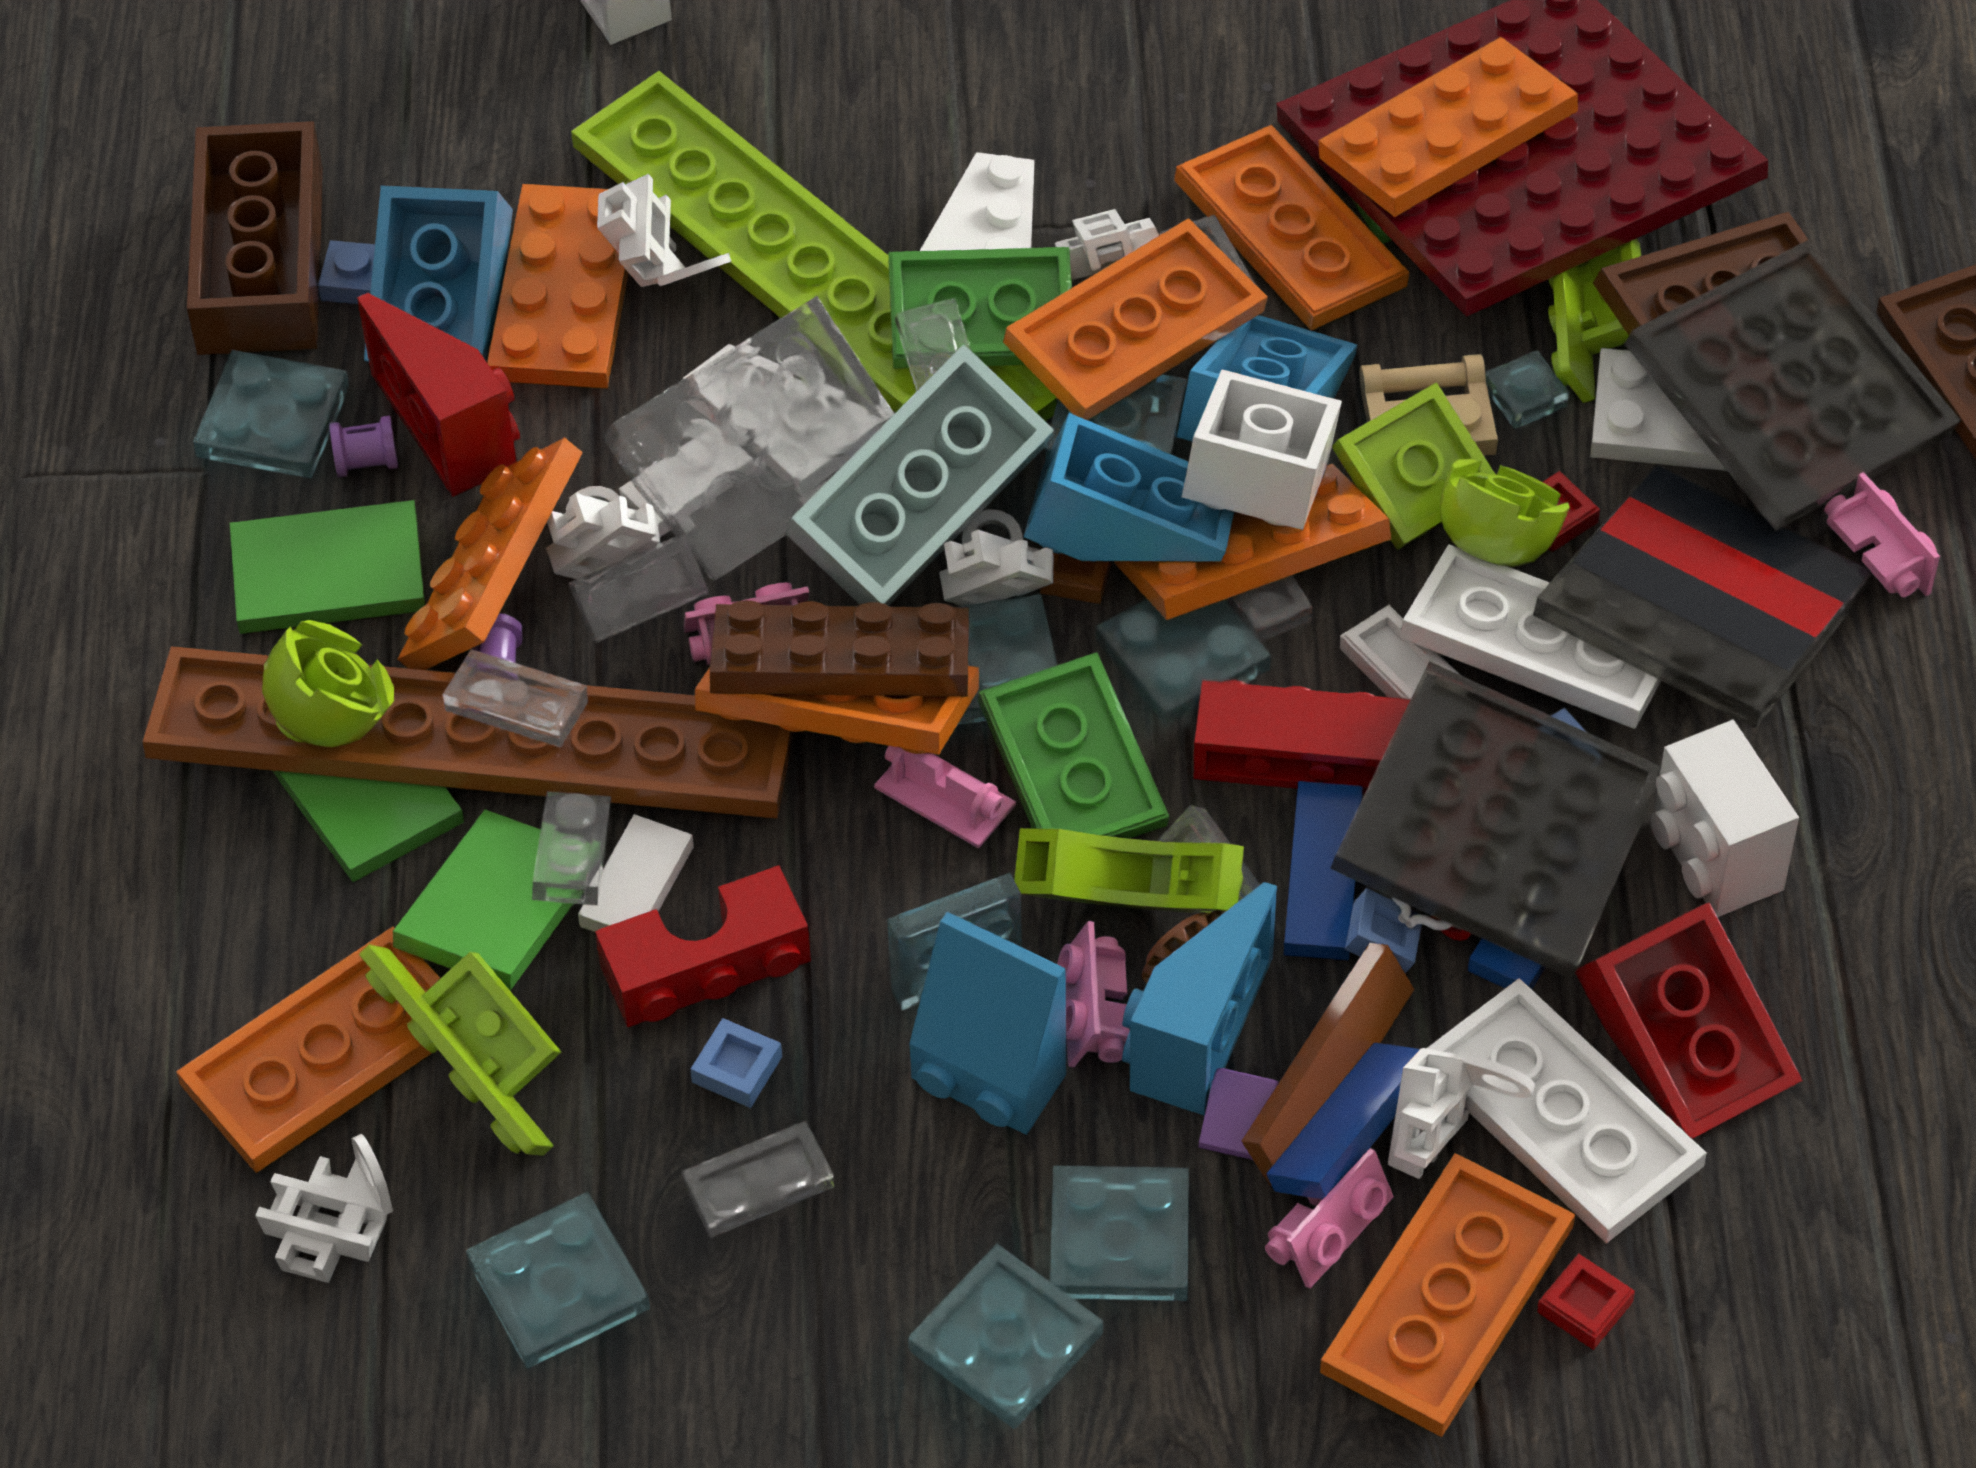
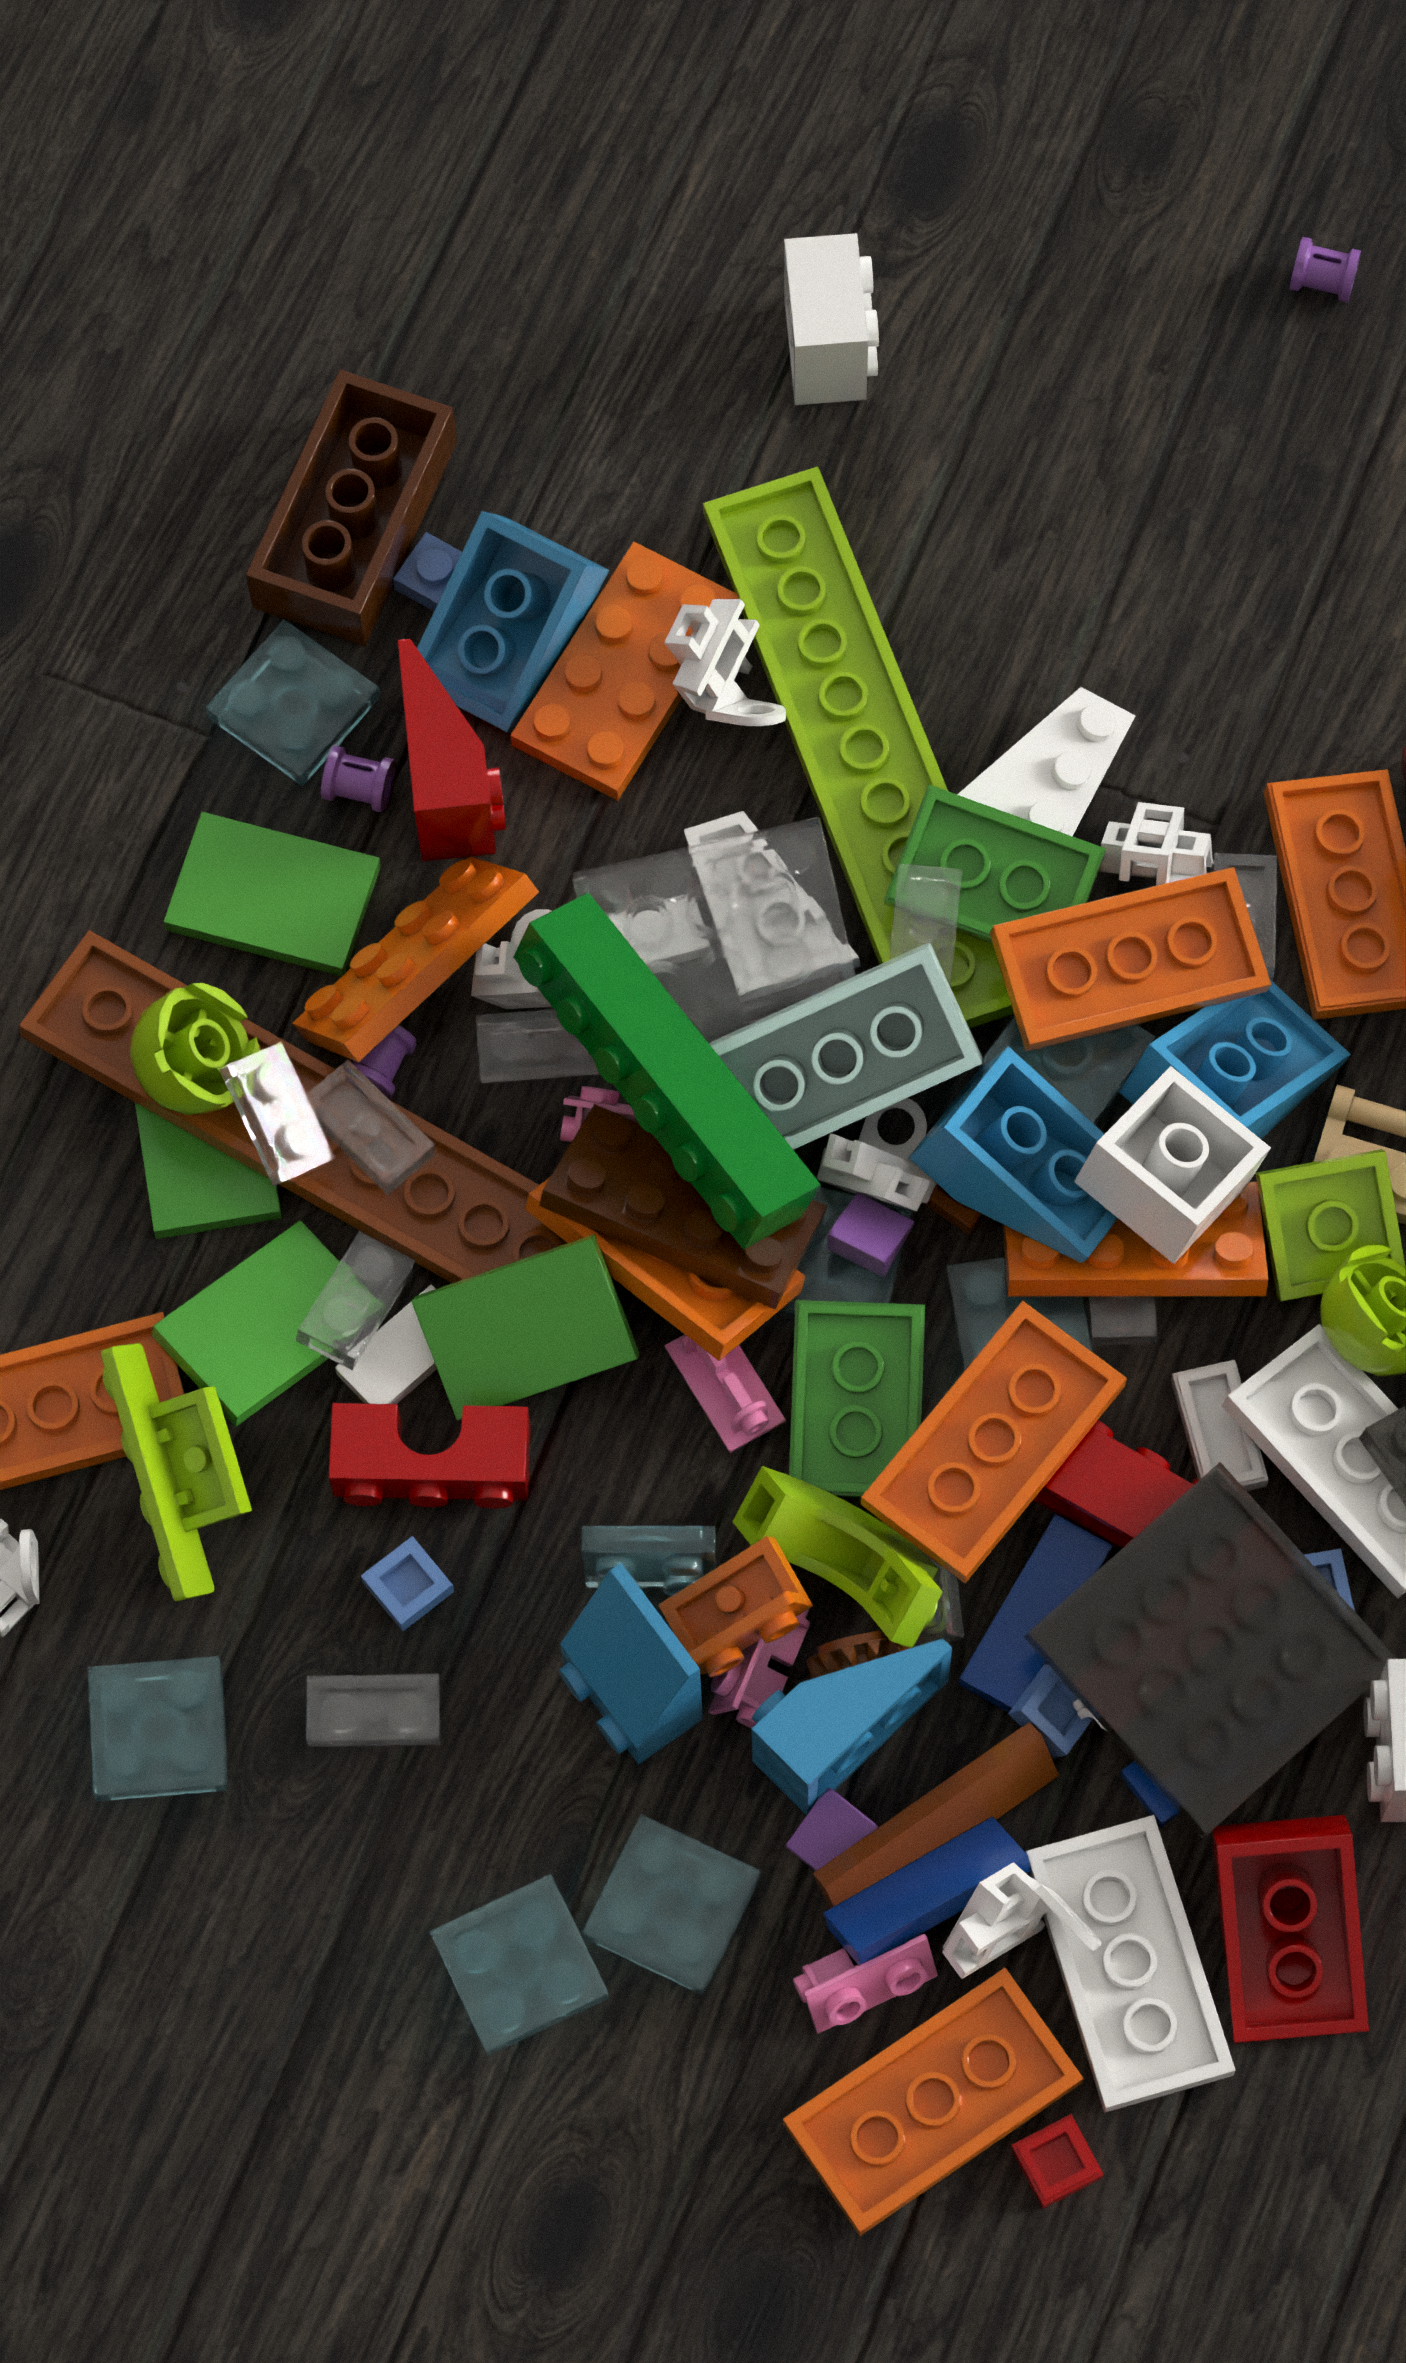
camera: 25 degrees right, 15 degrees up
none -> clear plate [219,1042,335,1186]
none -> bright green tile [411,1234,640,1421]
none -> green brick [513,892,821,1250]
none -> orange bracket [658,1536,813,1678]
none -> medium lavender slope [827,1192,914,1278]
none -> orange plate [861,1301,1127,1583]

